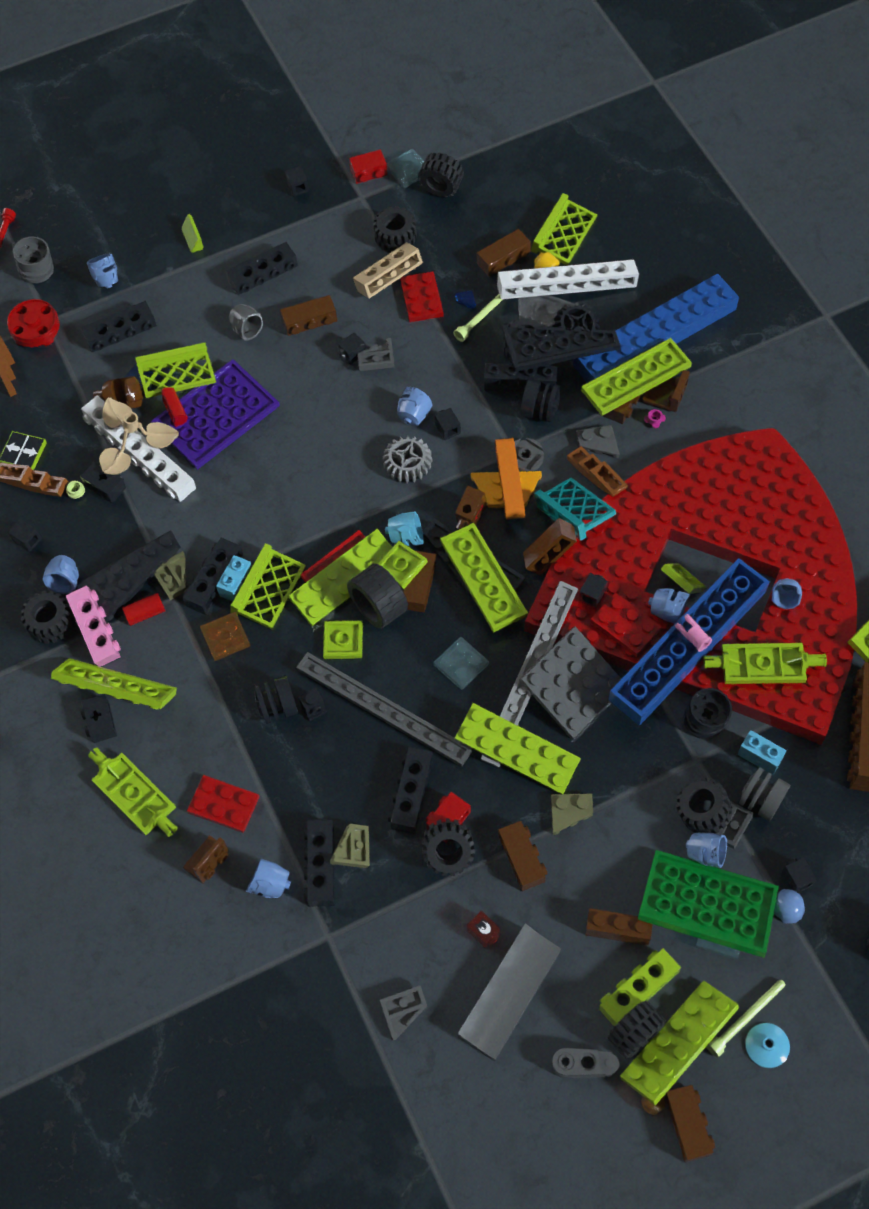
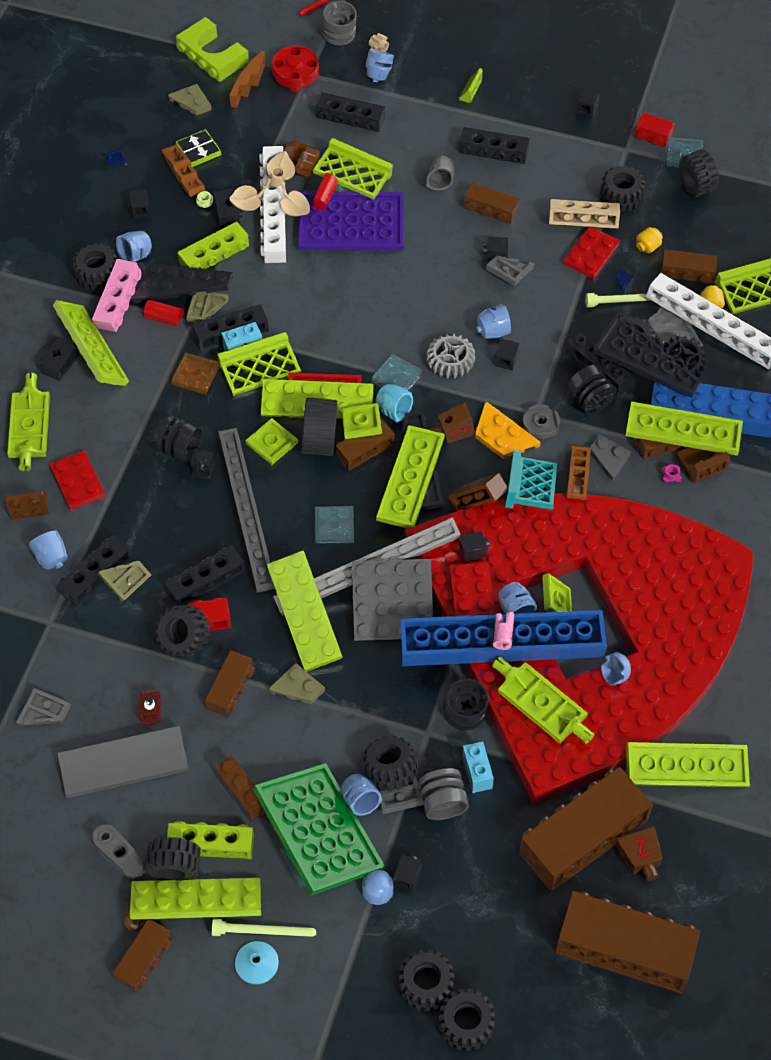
camera: 40 degrees right, 5 degrees down
orange beam [495,438,525,520] -> none
none -> lime brick [178,222,249,269]
none -> tan gear [369,33,389,52]
none -> clear light blue plate [372,353,422,391]
none -> yellow head [636,227,663,253]

